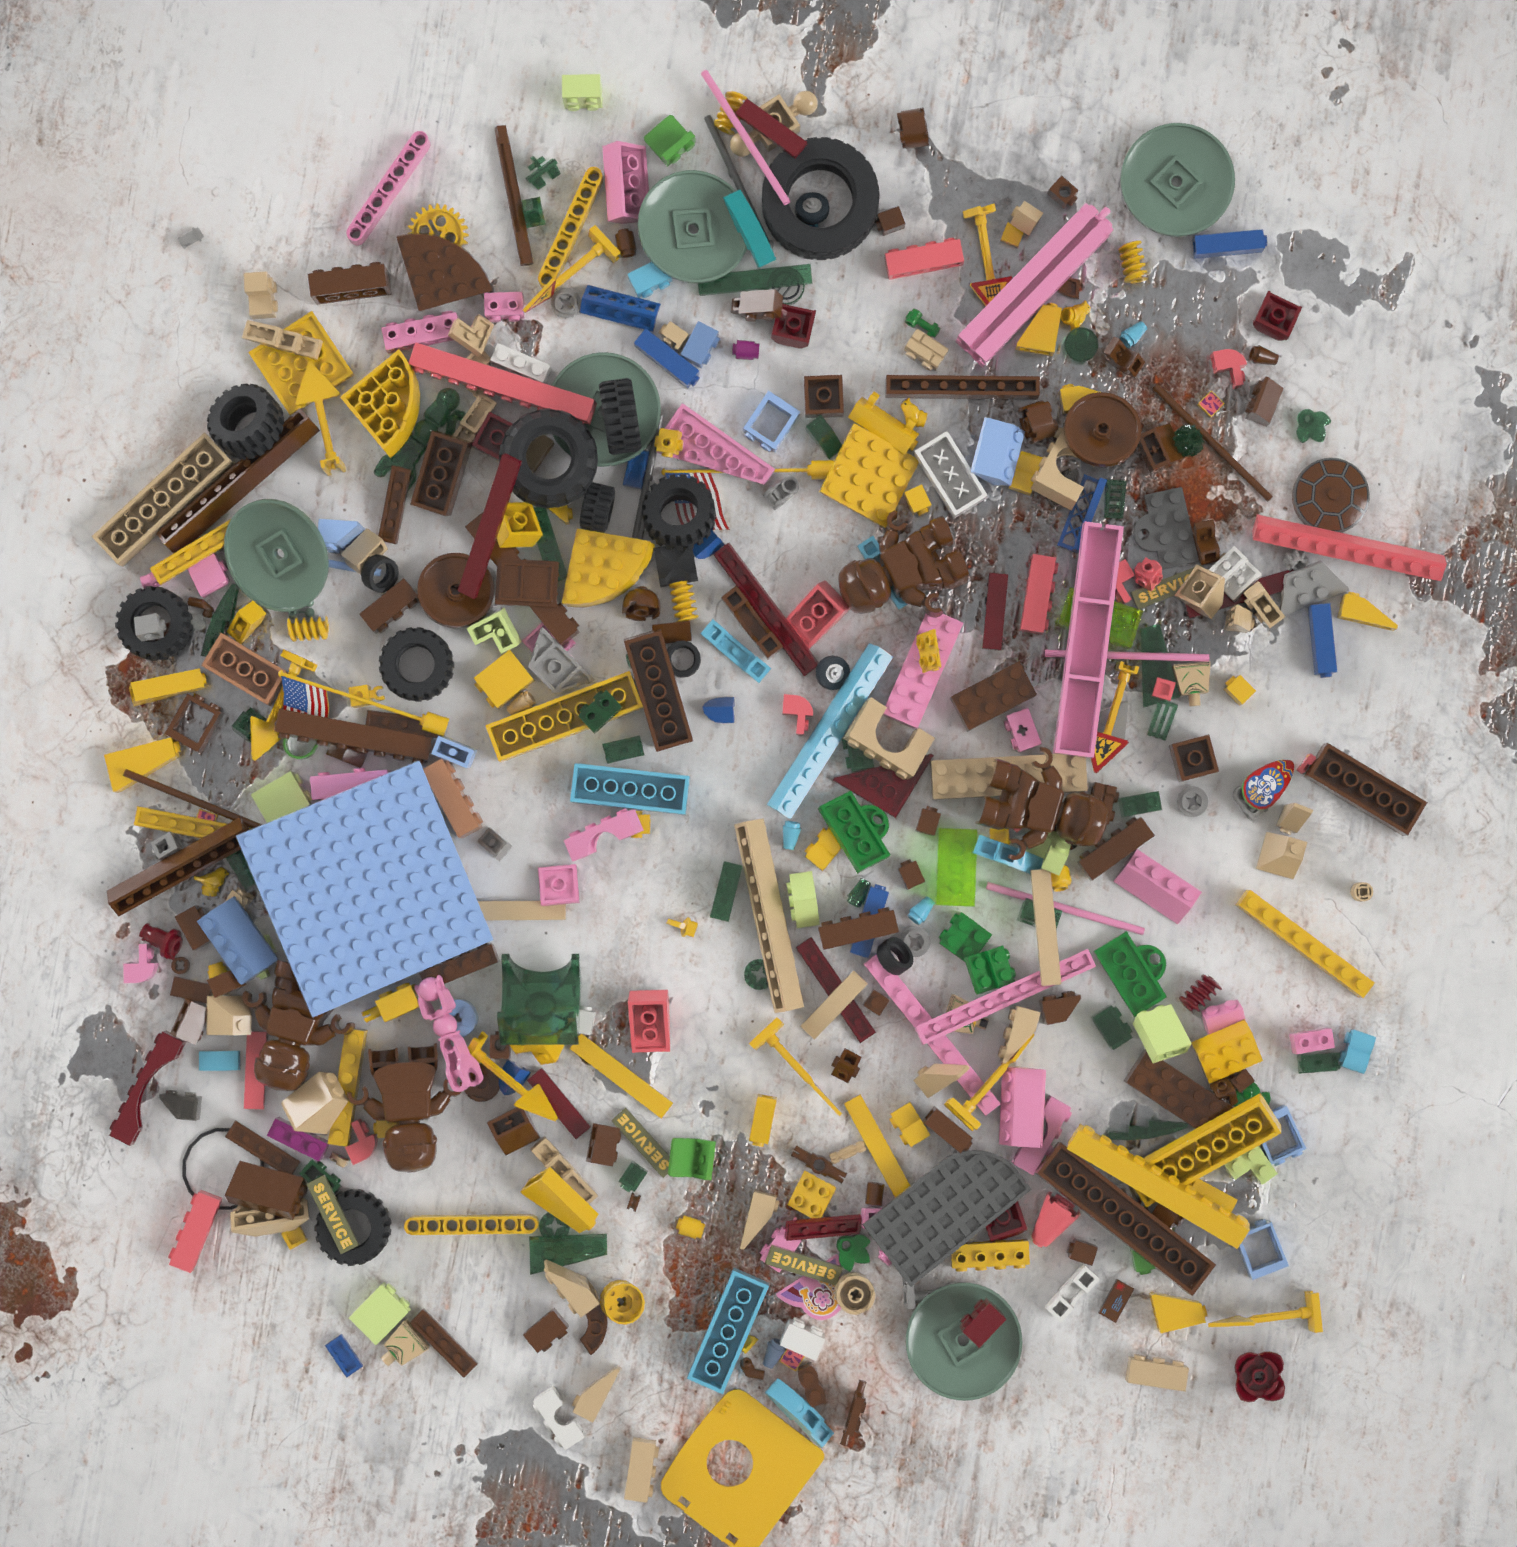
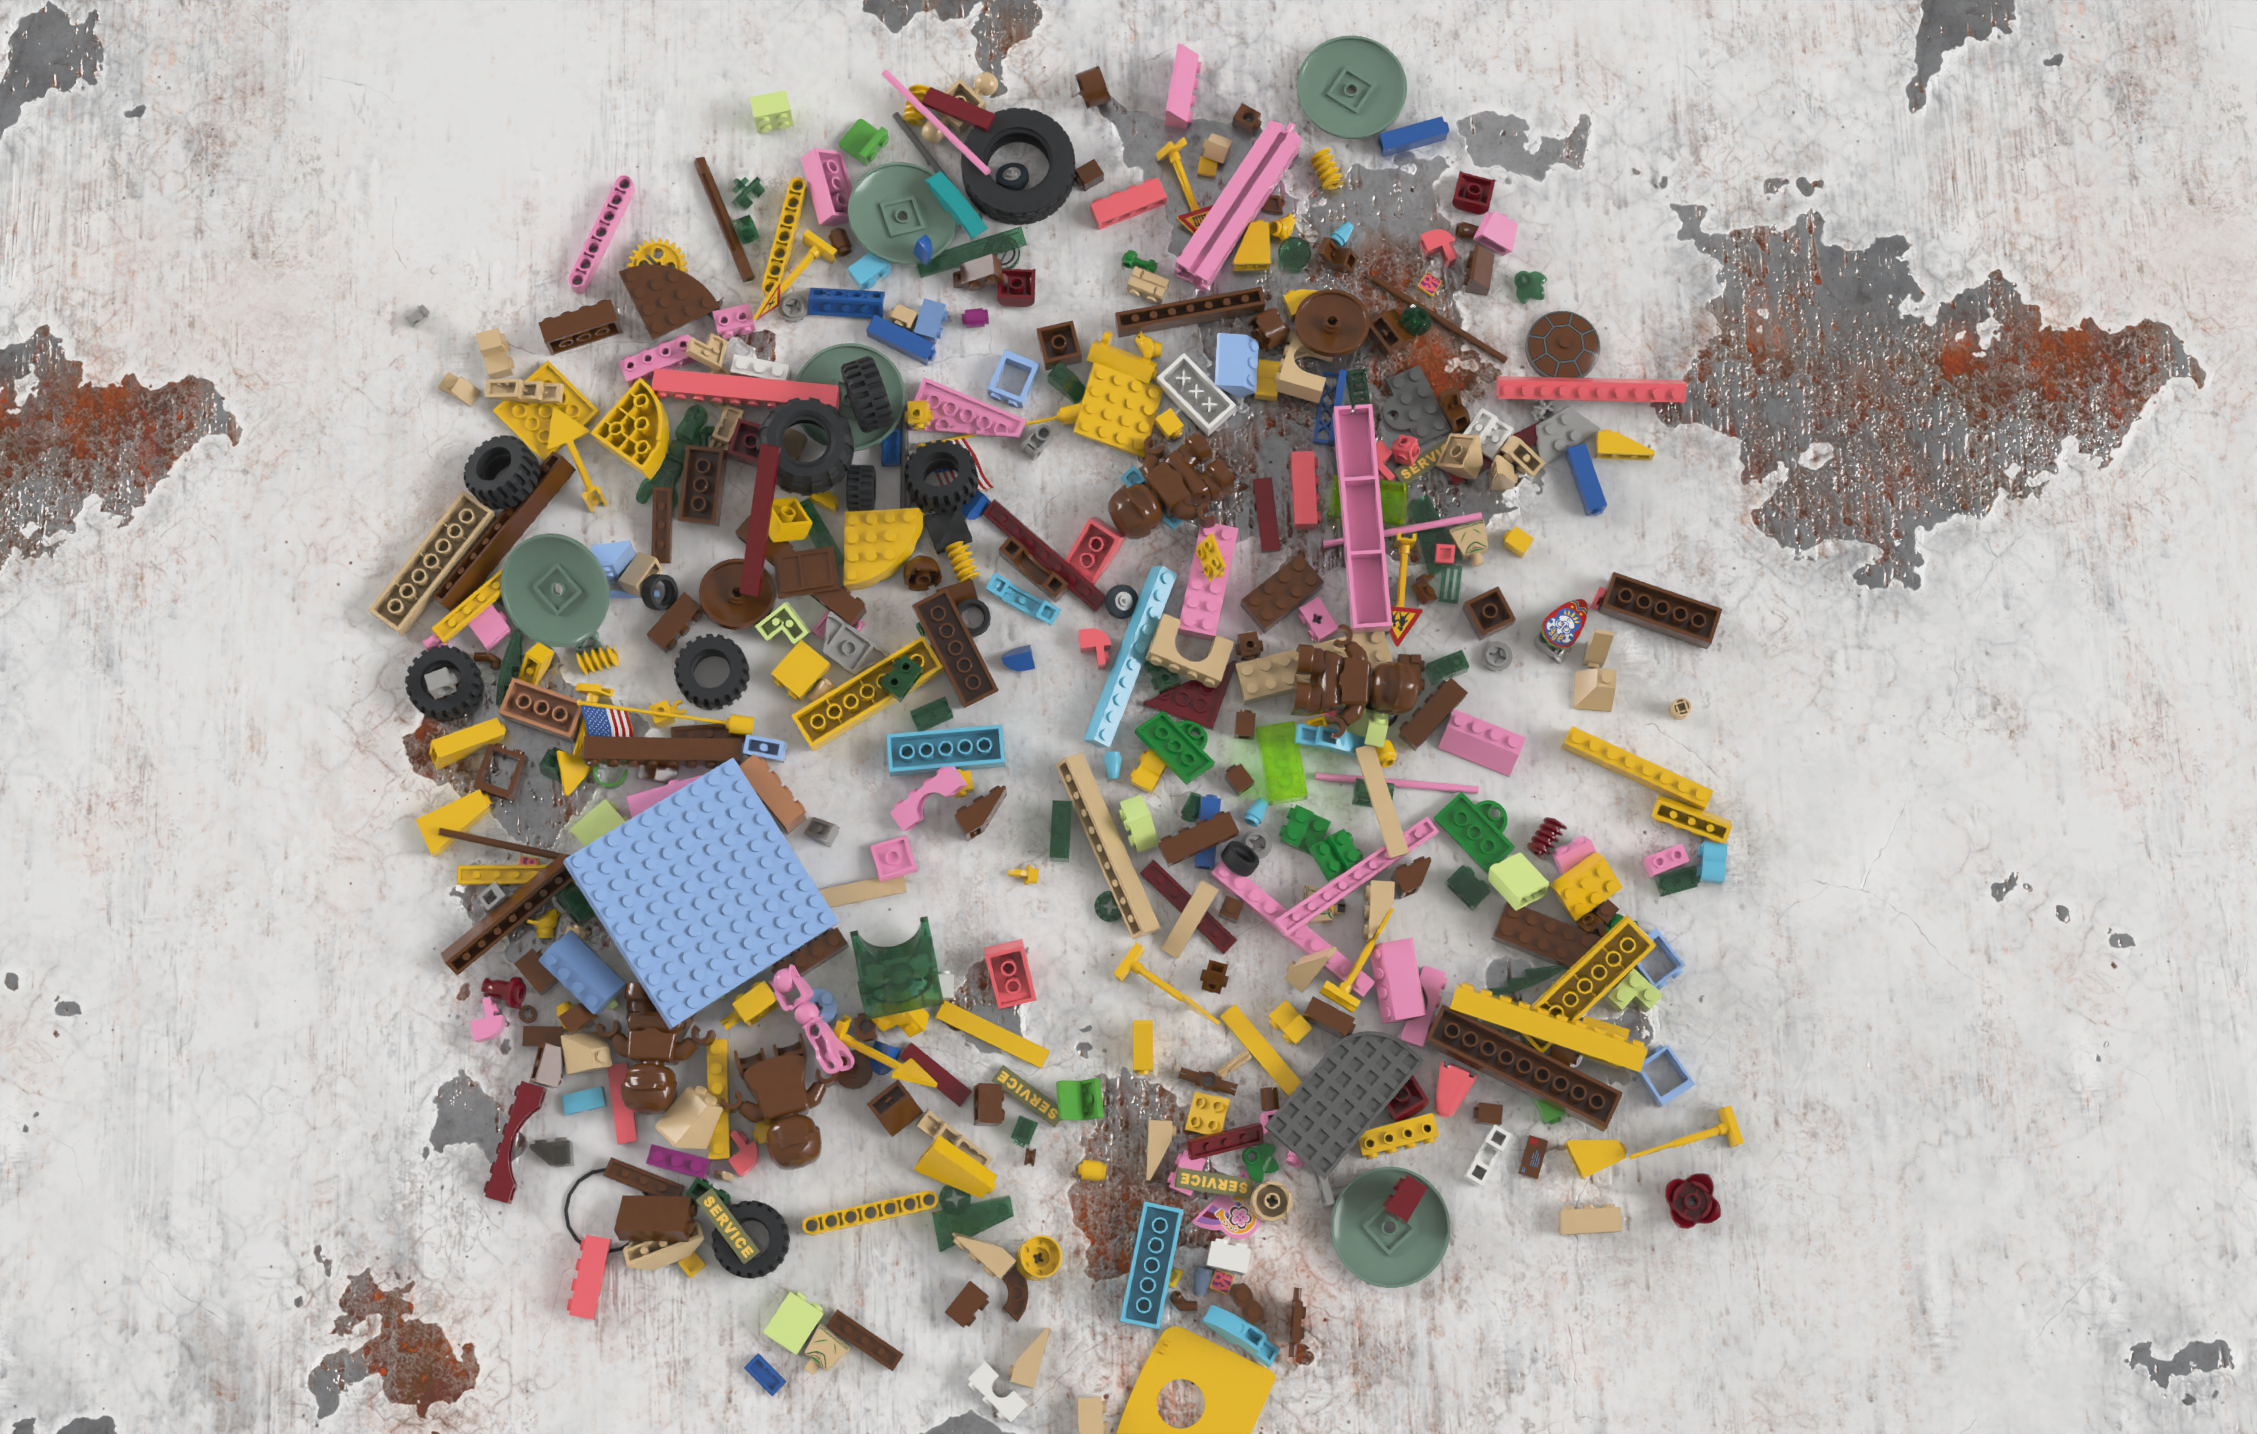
camera: 20 degrees left, 10 degrees down
none -> tan slope [438,372,481,407]
none -> blue brick [913,235,933,266]
none -> reddish brown slope [954,785,1007,841]
none -> bright pink slope [1165,43,1202,129]
none -> reddish brown brick [1235,631,1263,661]
none -> reddish brown bracket [1411,574,1438,605]
none -> bright pink torso [1473,211,1518,256]
none -> yellow brick [1651,794,1732,844]

